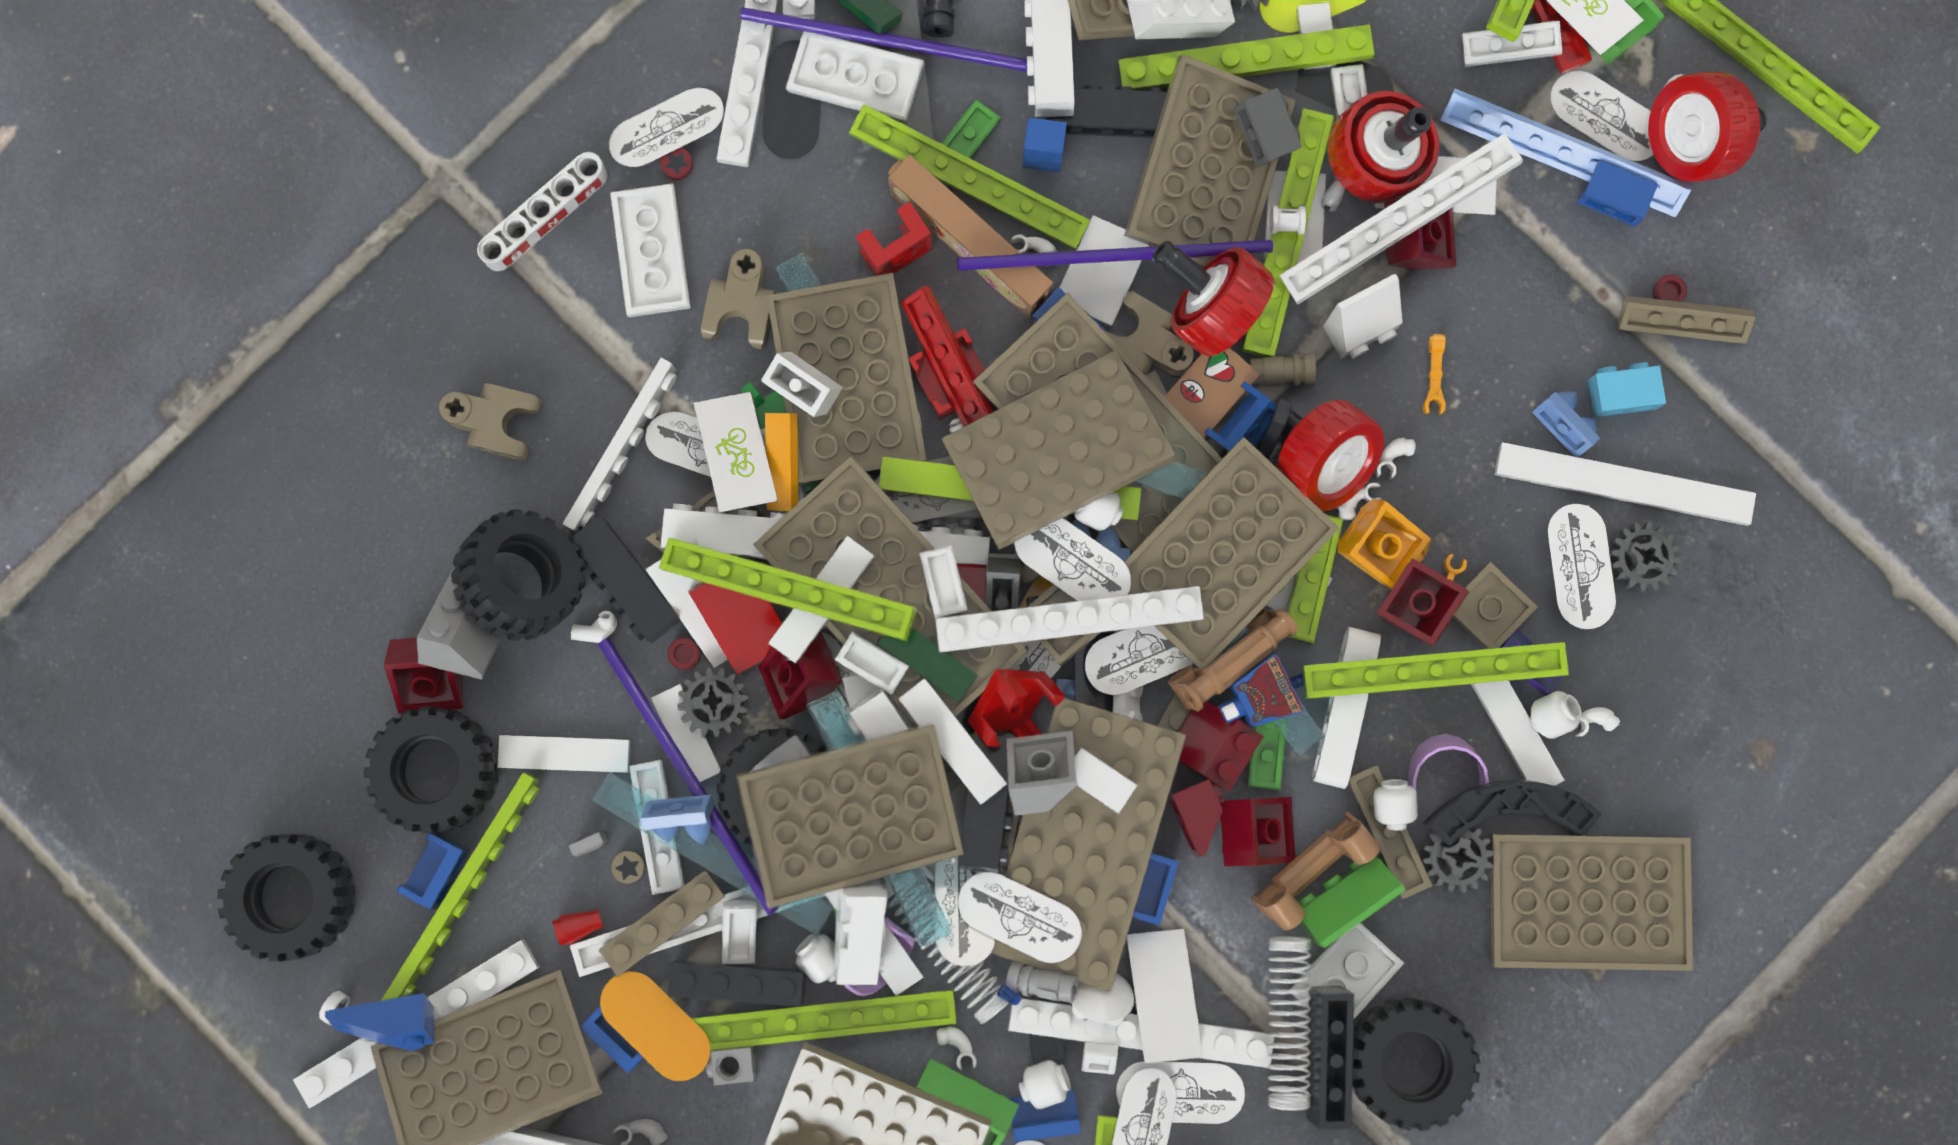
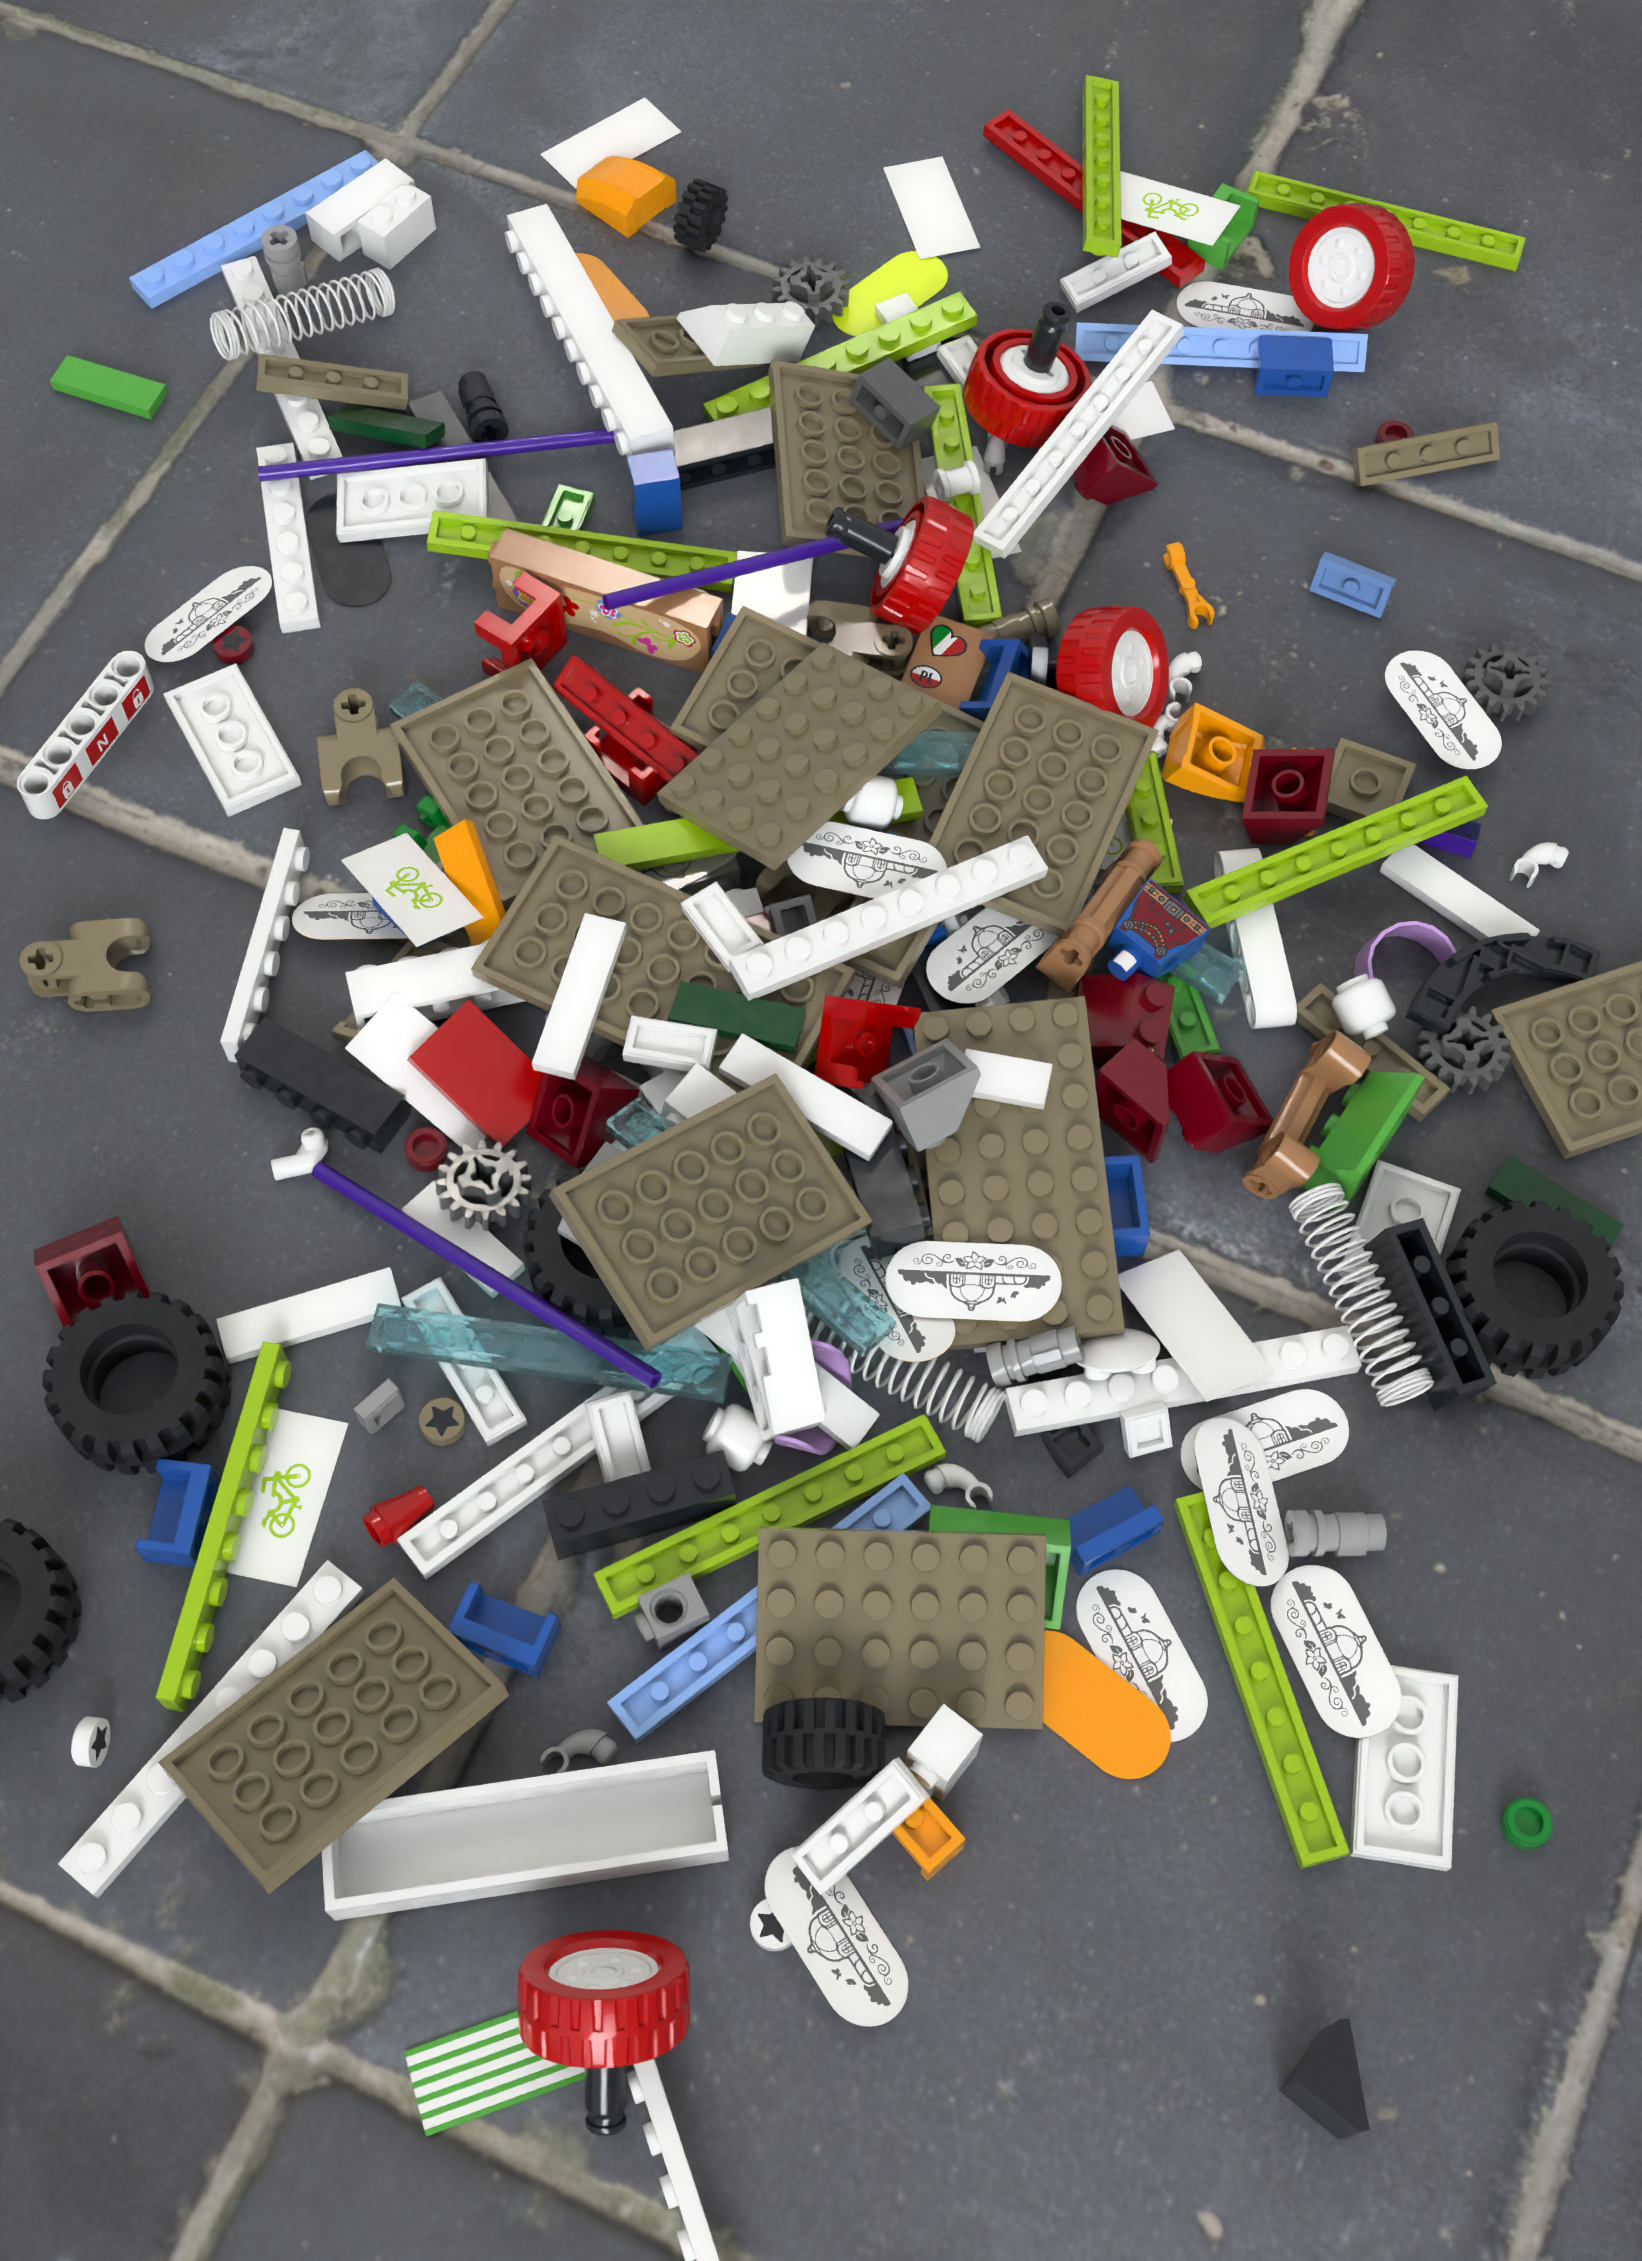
camera: 25 degrees left, 20 degrees down
blue slope [325,993,434,1050] -> none
light grey slope [417,568,503,679] -> none
black tyre [451,509,586,641] -> none
dark tan plate [598,870,726,977] -> none
light orange sticker [600,972,710,1081] -> none
medium blue tile [640,795,714,845] -> none
lime plate [659,537,917,641] -> none
white brick [761,352,843,417] -> none
clear blue piece [997,984,1021,1005] -> none
white head [1019,1060,1071,1109] -> none
white slope [1323,273,1403,359] -> none
white tile [1494,442,1756,526] -> none
white head [1530,691,1581,739] -> none
medium azure brick [1587,362,1666,417] -> none
none -> white sticker [226,1409,349,1588]
none -> light blue plate [607,1473,931,1744]
none -> dark green tile [1485,1155,1624,1246]

